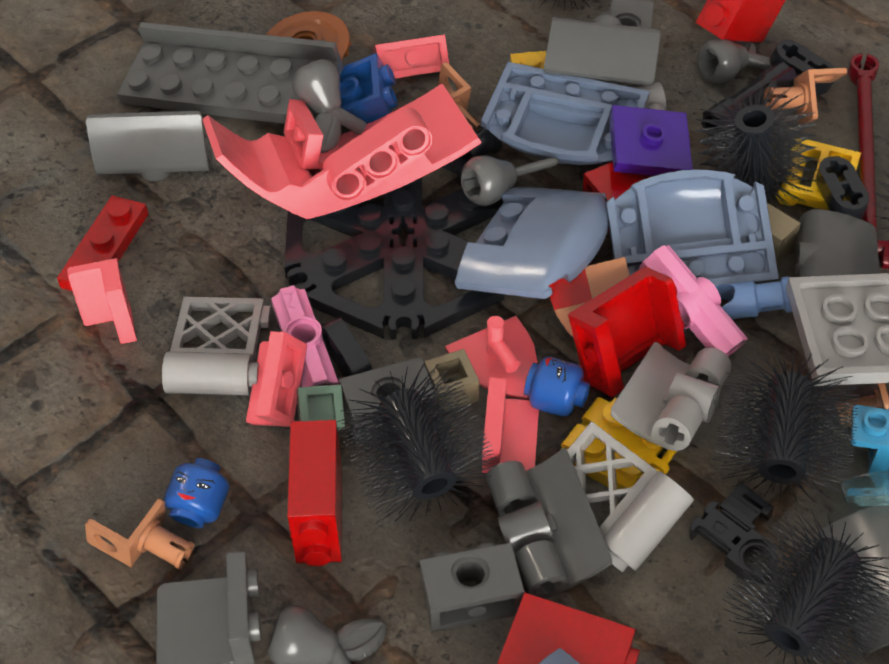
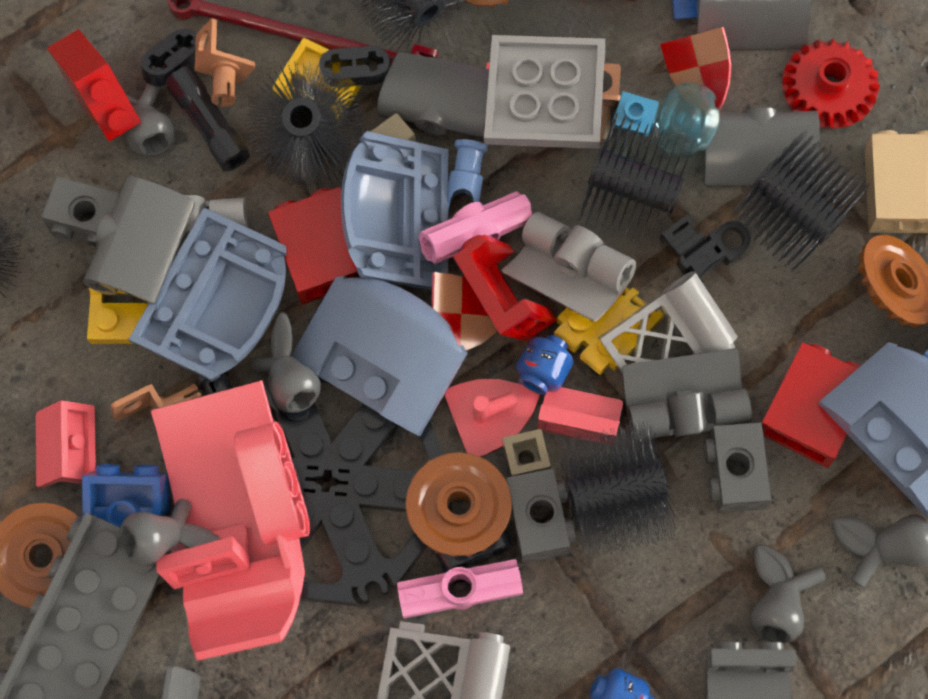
camera: 80 degrees left, 20 degrees up
coral panel [246,331,307,427] -> none
red brick [287,420,342,566] -> none
sand green plate [297,384,345,430] -> none
dark purple plate [609,105,693,176] -> none
none -> dark orange gear [406,453,512,557]

